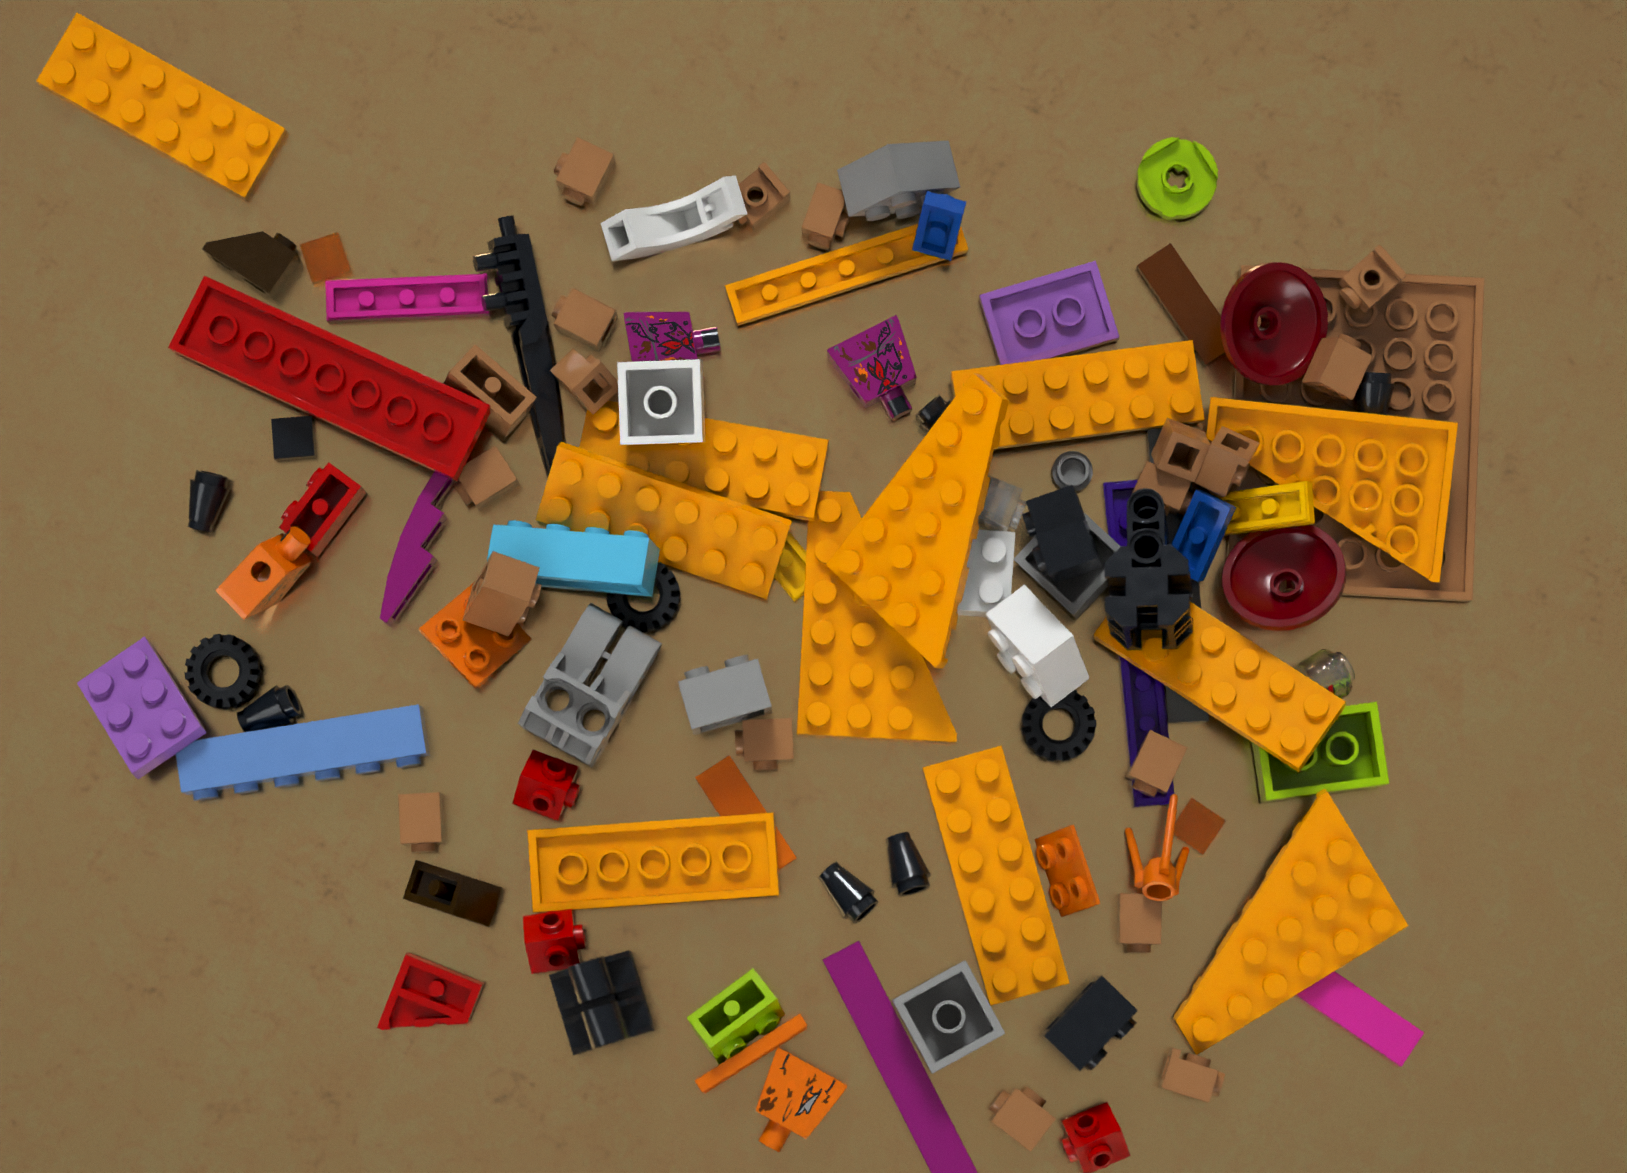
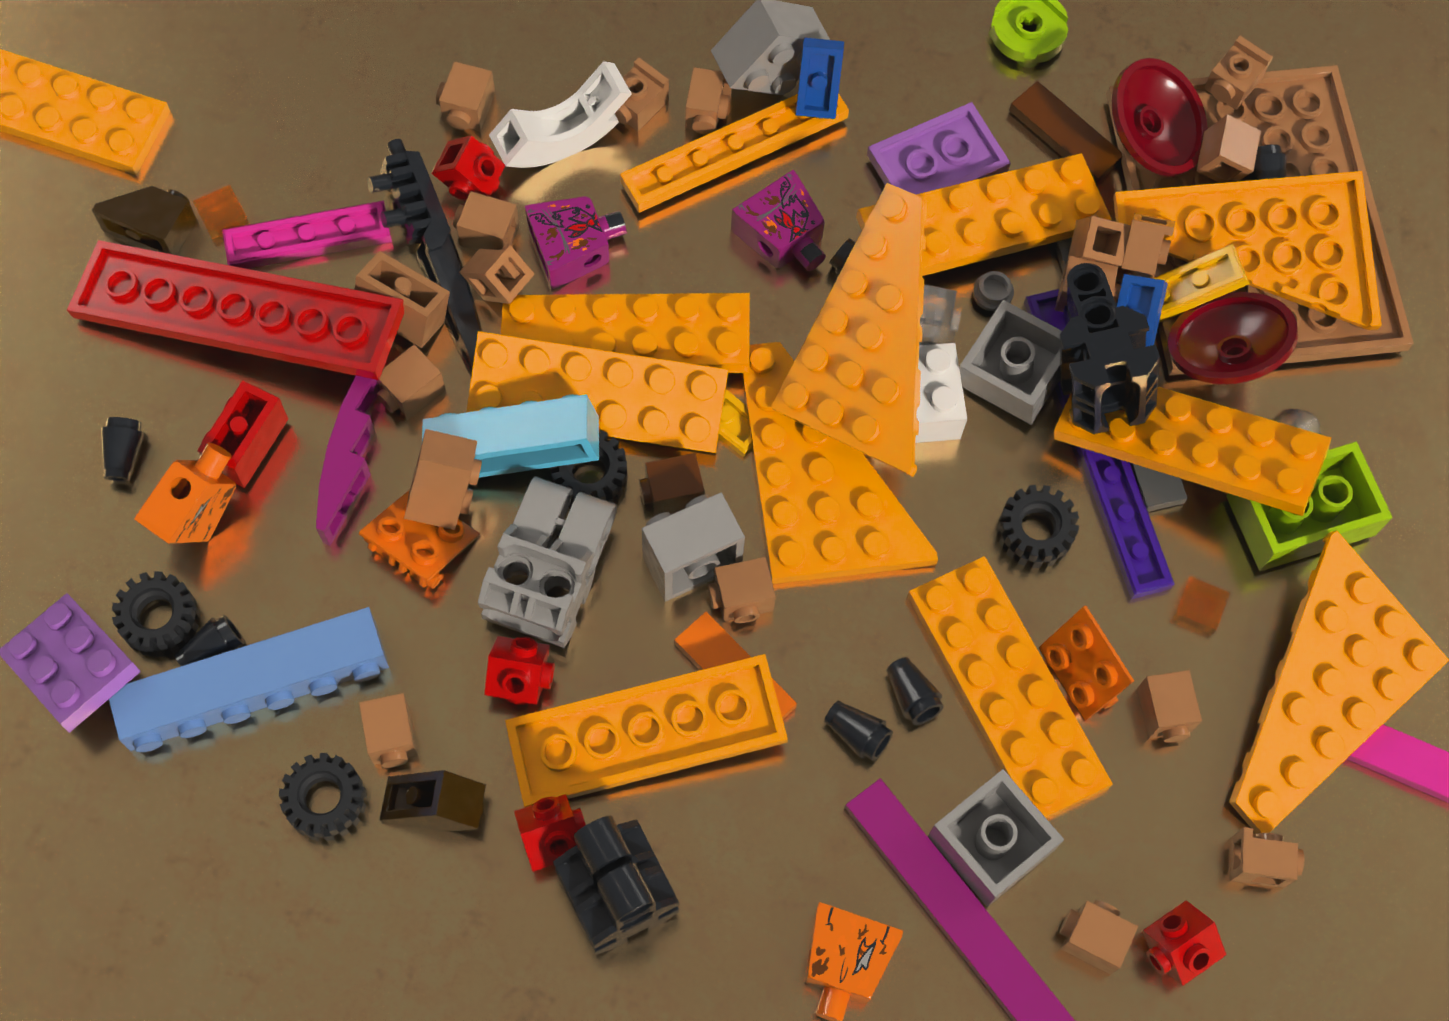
camera: 15 degrees left, 15 degrees down
black tile [271,415,316,461] -> none
red wing [377,952,484,1030] -> none
white brick [617,359,706,445] -> none
lime brick [687,968,785,1064] -> none
orange tile [695,1014,808,1093] -> none
white brick [986,584,1090,707] -> none
black brick [1022,485,1102,583] -> none
black brick [1039,975,1138,1071] -> none
orange plant [1125,794,1190,901] -> none
medium nougat brick [1126,730,1188,798] -> none
none -> black tyre [279,753,367,841]
none -> red brick [431,135,505,202]
none -> reddish brown brick [639,453,705,516]

